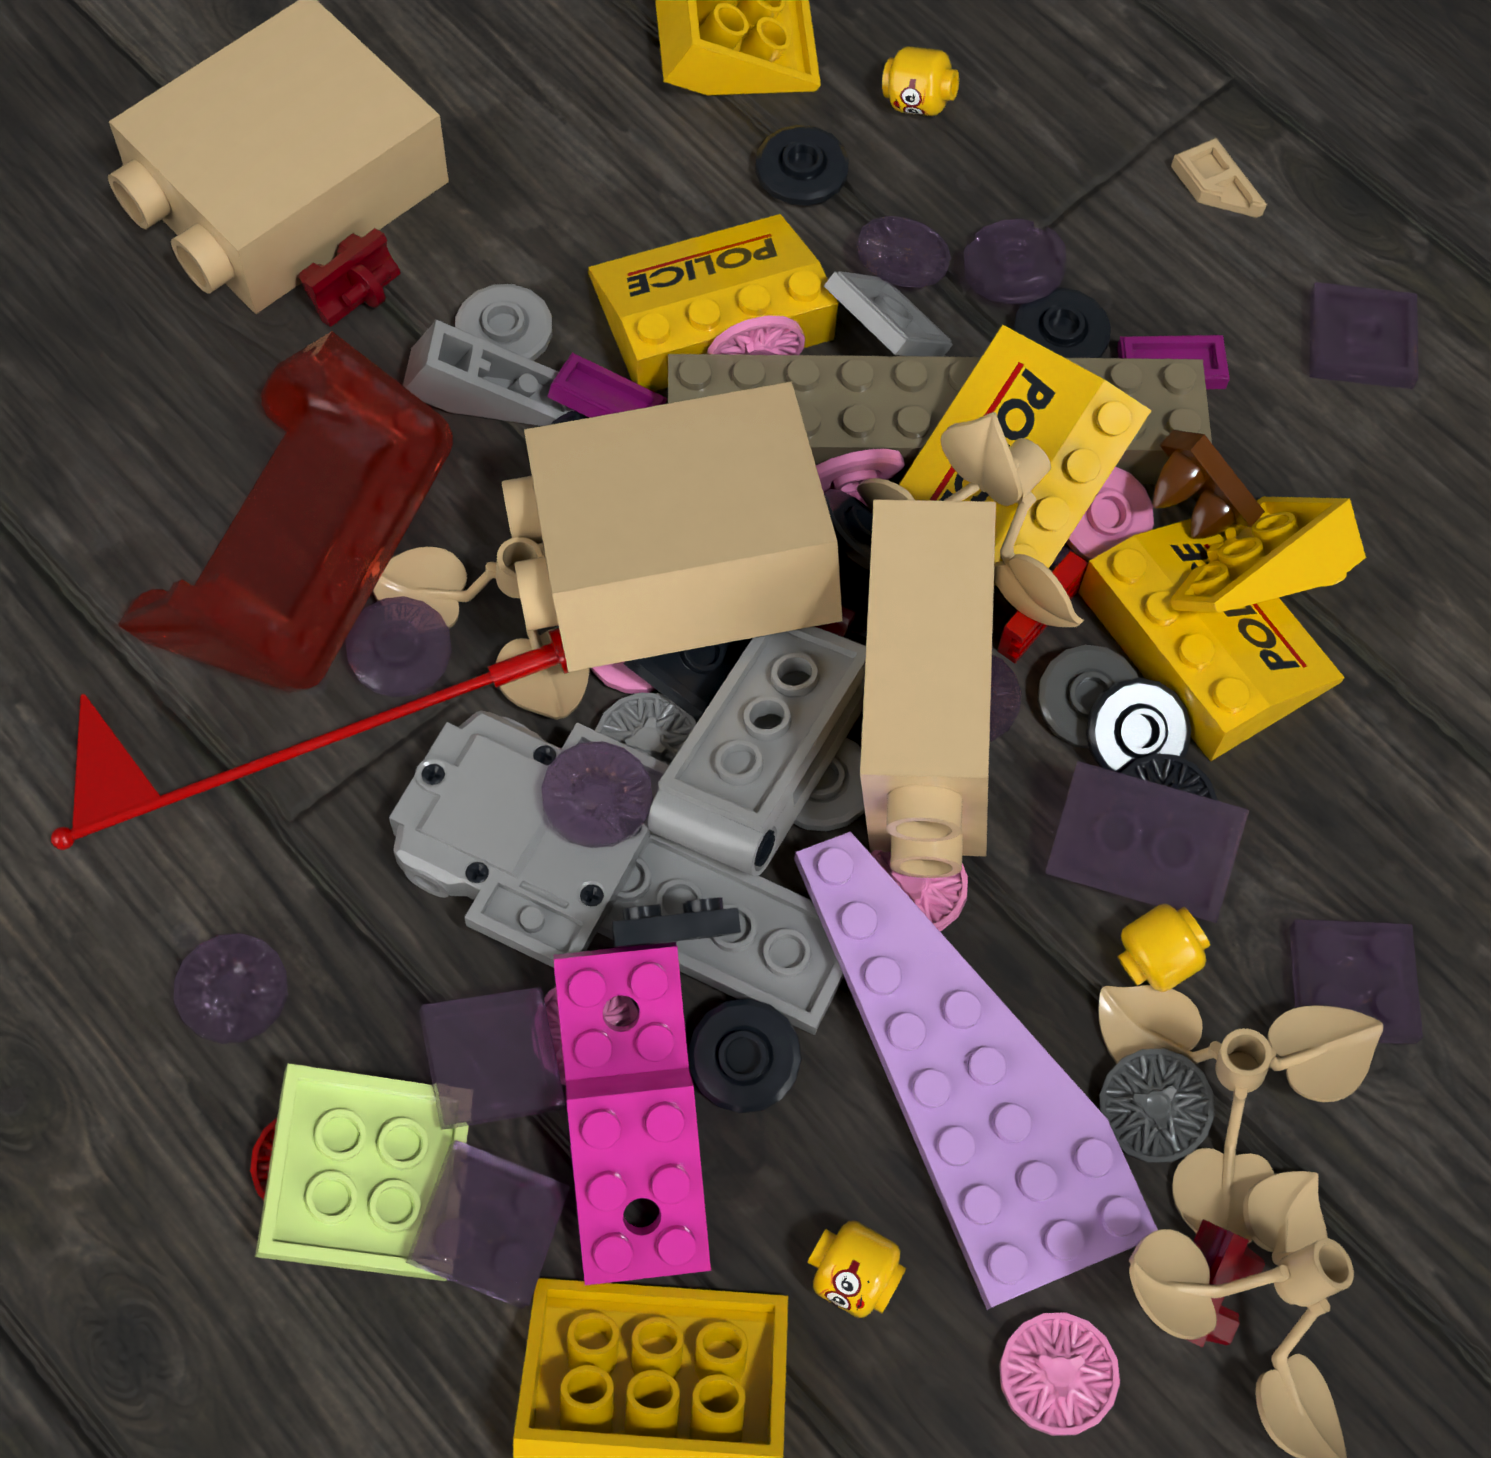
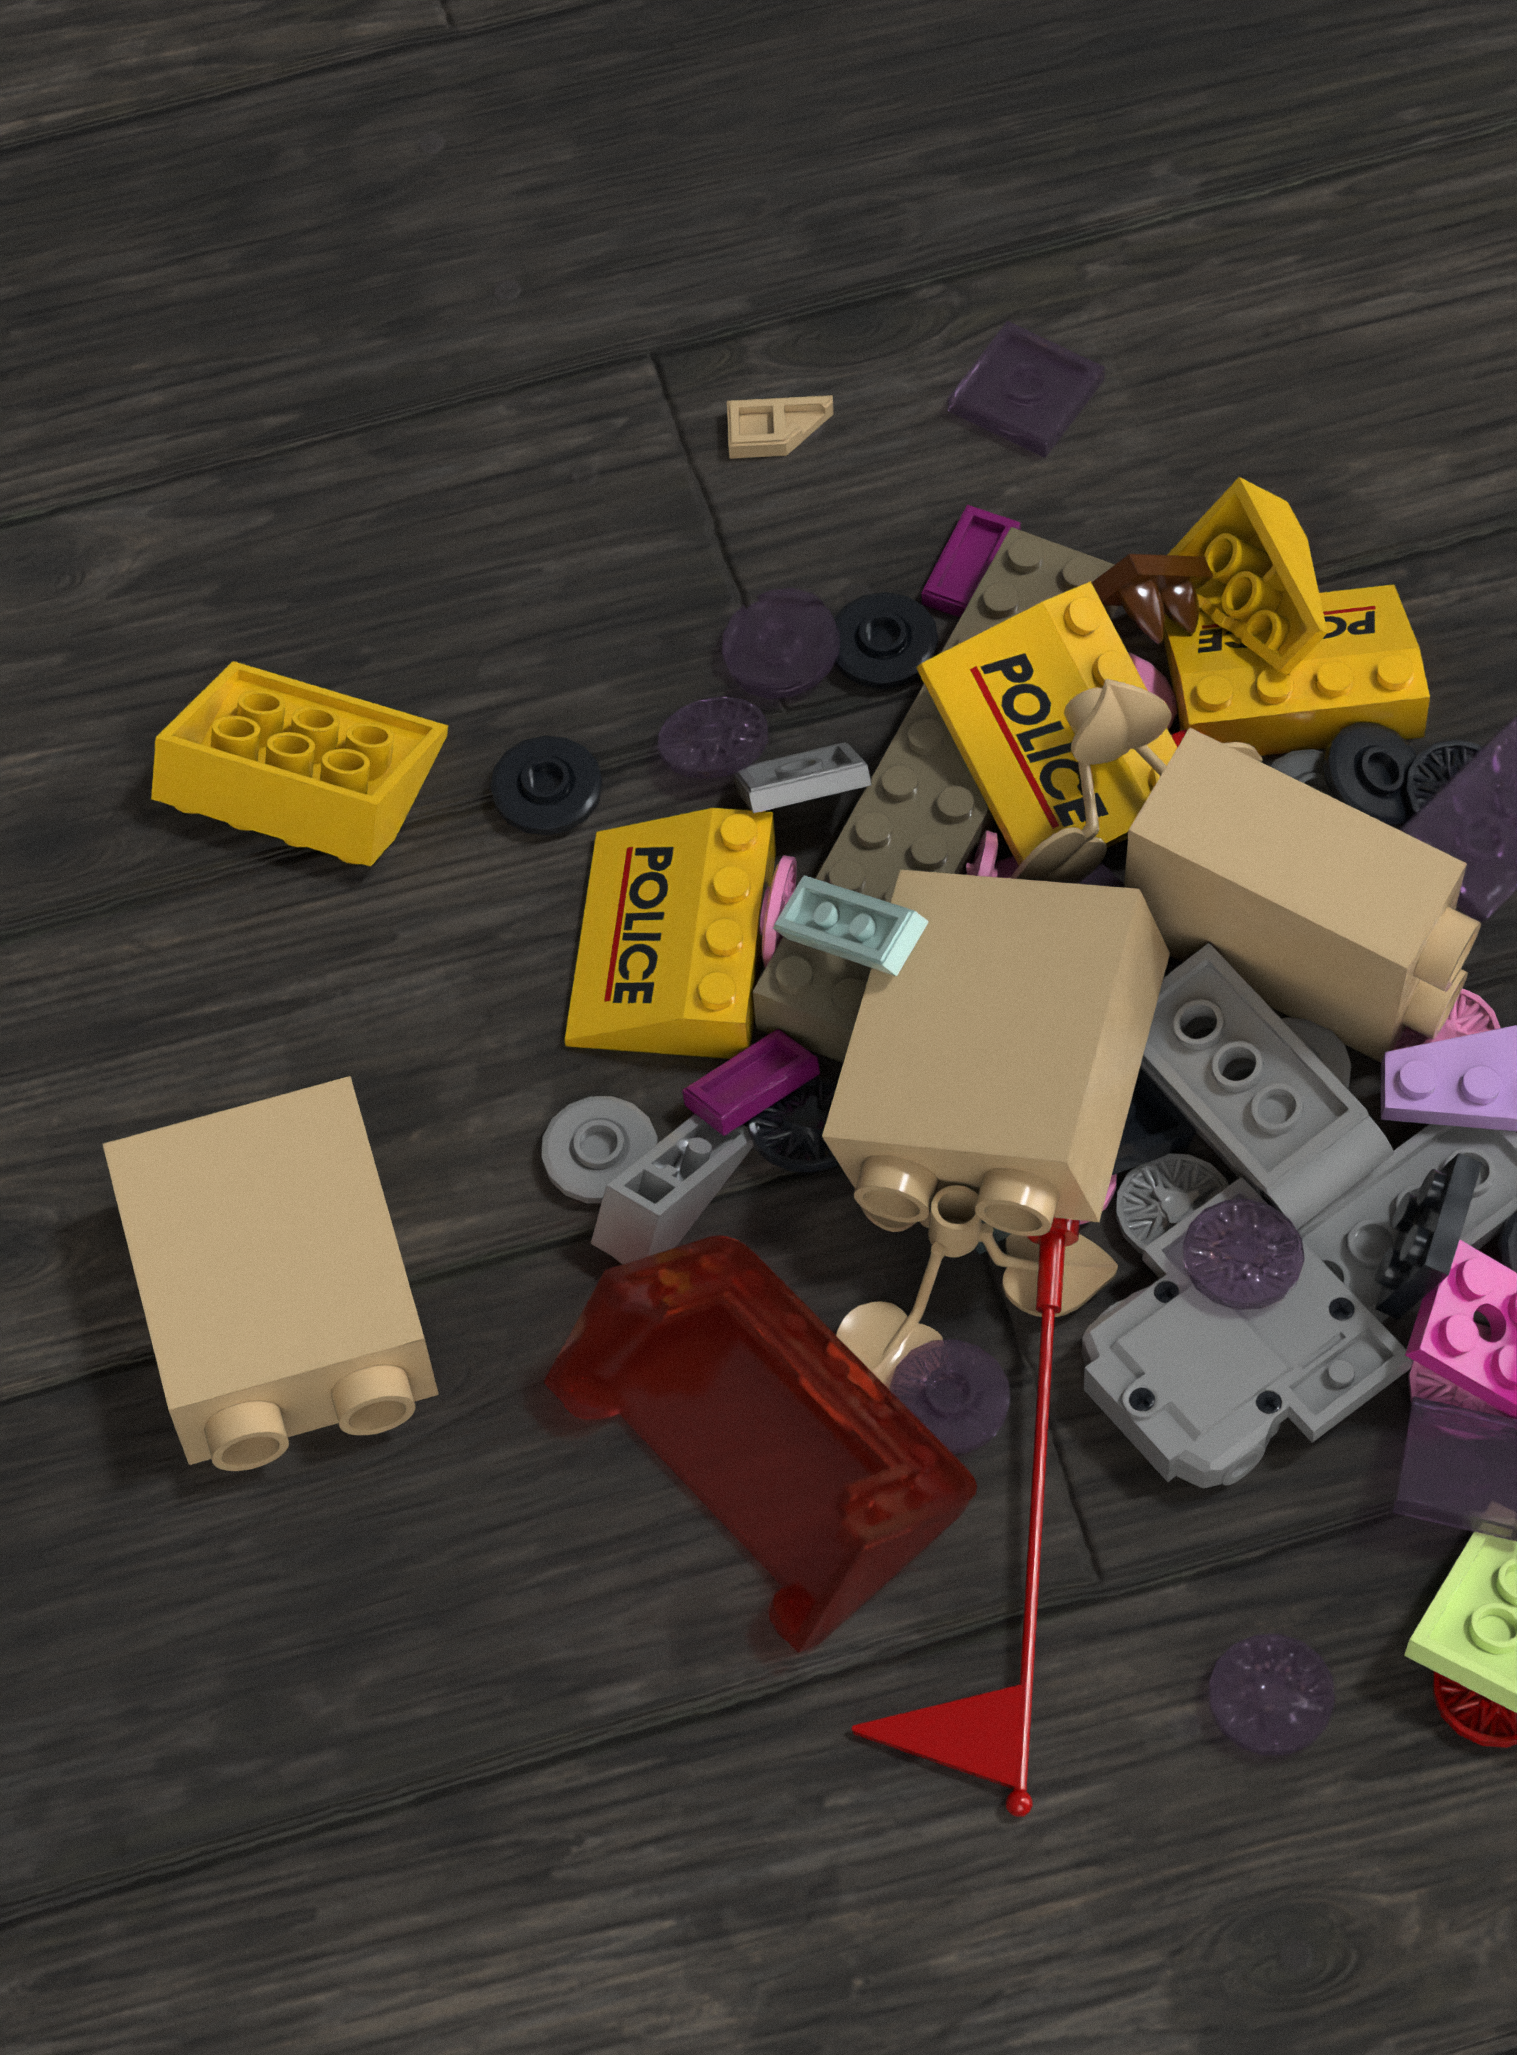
camera: 55 degrees left, 5 degrees down
dark red hips [299,228,401,327] -> none
yellow head [882,47,959,116] -> none
none -> light aqua tile [773,875,929,976]

